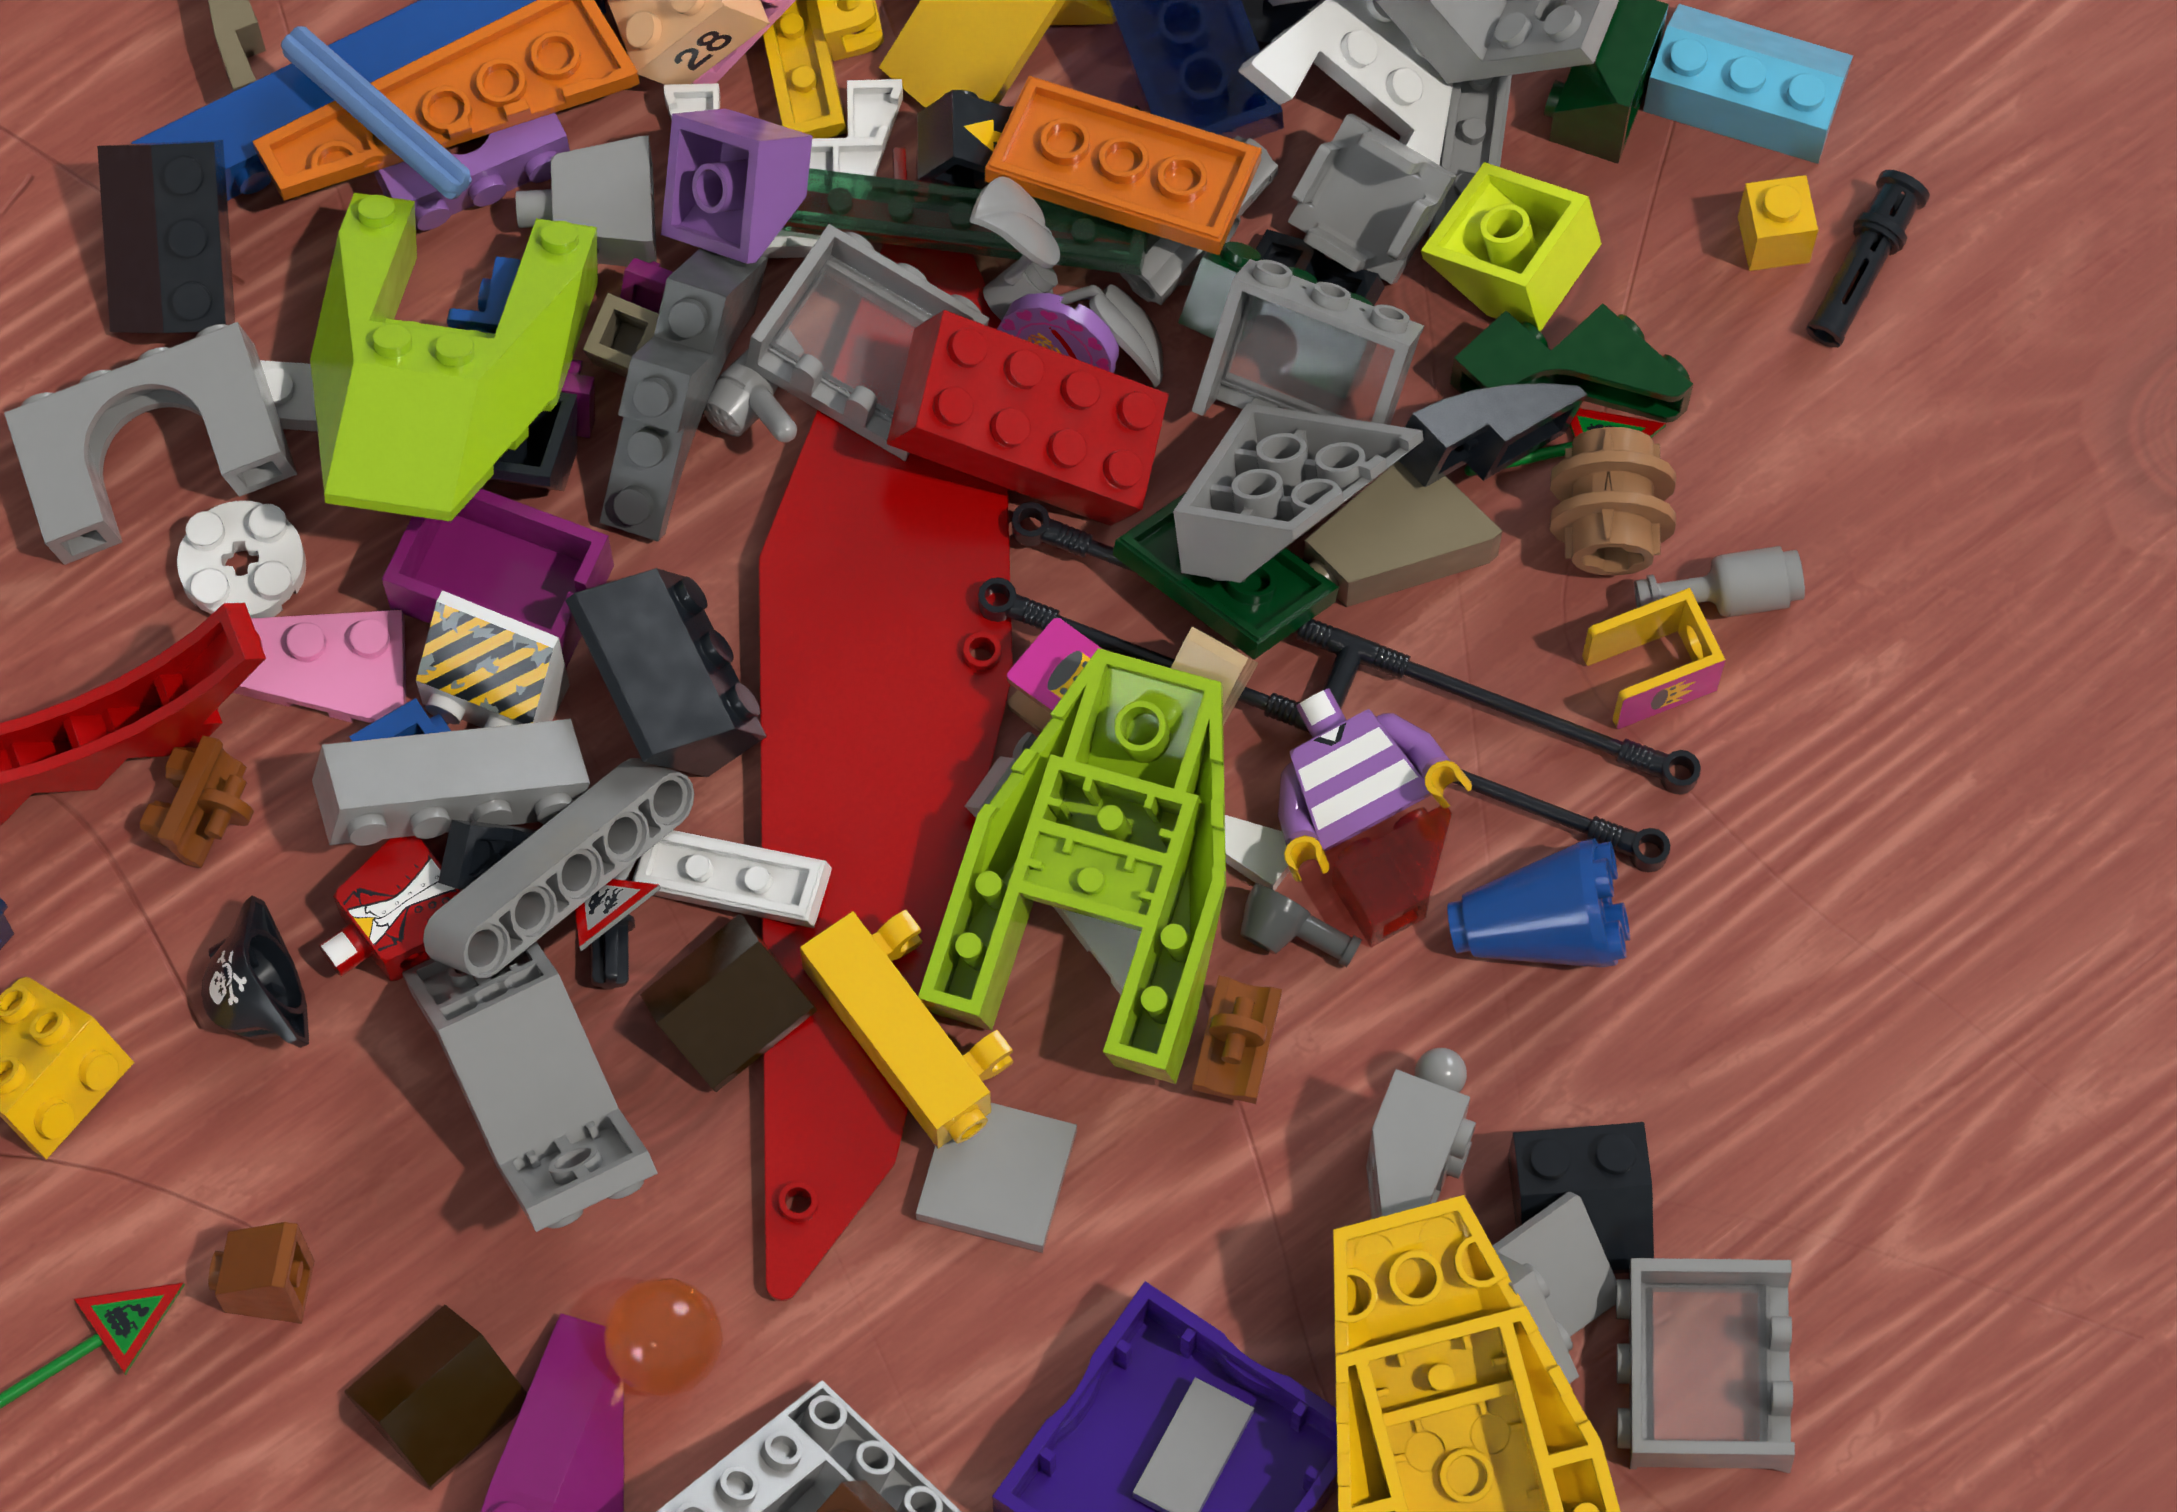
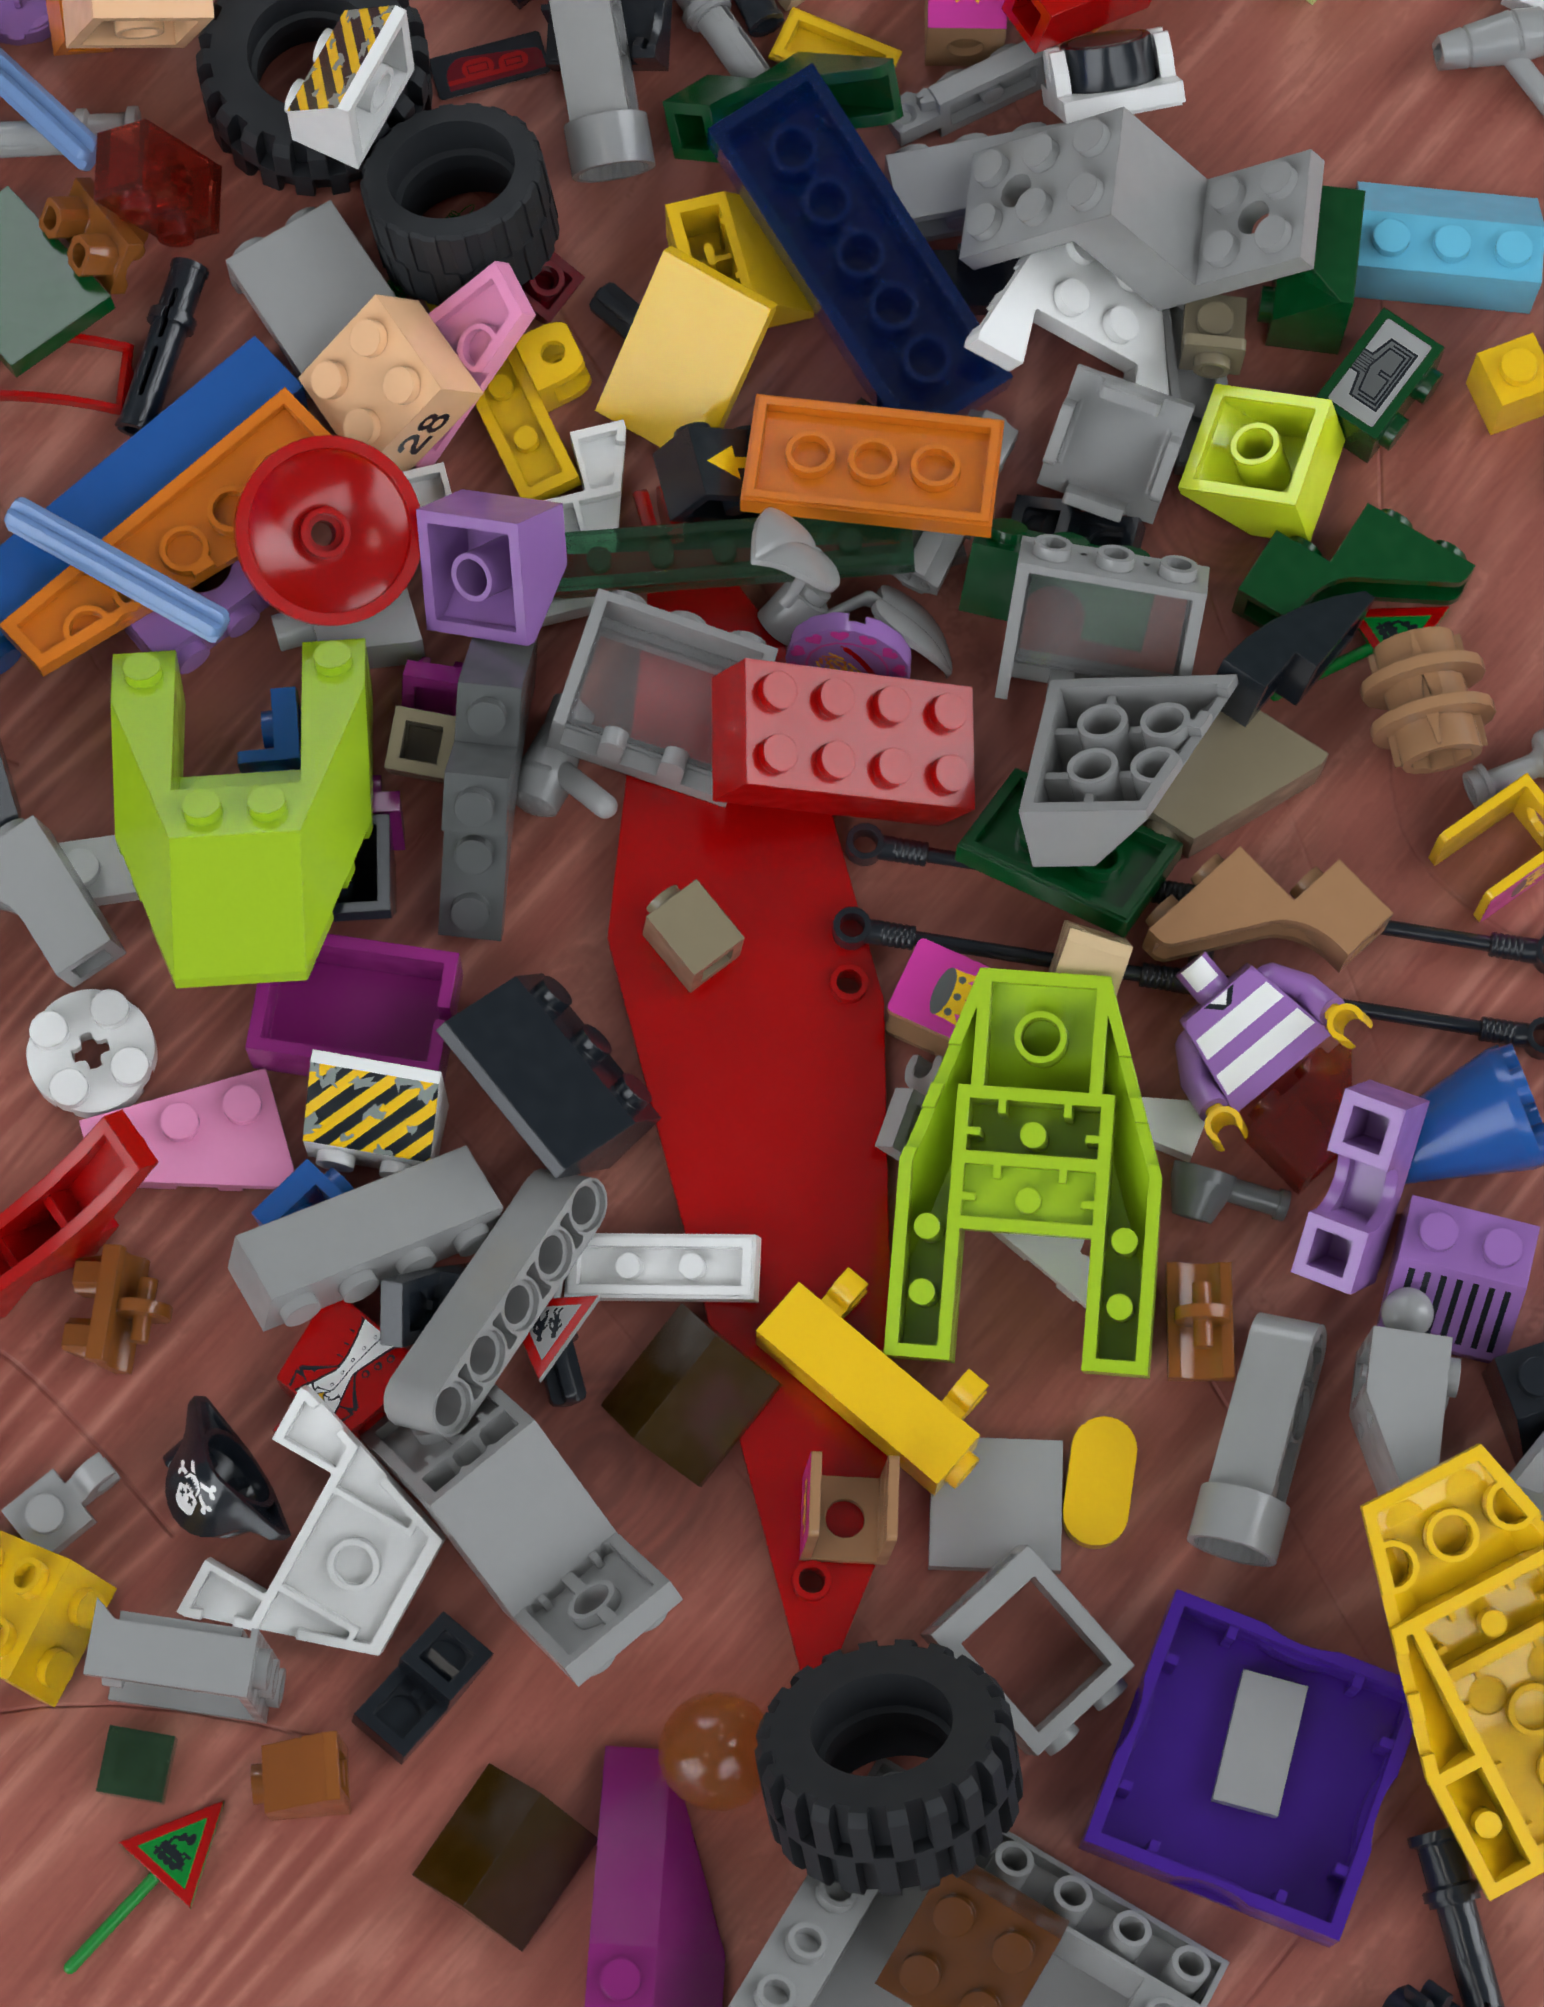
camera: 15 degrees left, 5 degrees up
none -> light grey plate [1,1452,121,1554]
none -> light grey window [83,1597,286,1724]
none -> clear green tile [96,1725,178,1805]
none -> white wing [176,1385,447,1656]
none -> red dish [234,435,420,626]
none -> black slope [352,1611,494,1765]
none -> dark tan brick [643,879,745,993]
none -> black tyre [755,1639,1023,1896]
none -> medium nougat piece [799,1451,900,1565]
none -> light grey window [920,1545,1135,1756]
none -> yellow tile [1062,1416,1137,1549]
none -> medium nougat arch [1142,846,1394,973]
none -> dark tan bracket [1178,295,1248,379]
none -> light grey beam [1187,1312,1327,1567]
none -> medium lavender arch [1291,1080,1430,1295]
none -> brick [1316,307,1445,463]
none -> medium lavender slope [1376,1195,1540,1364]

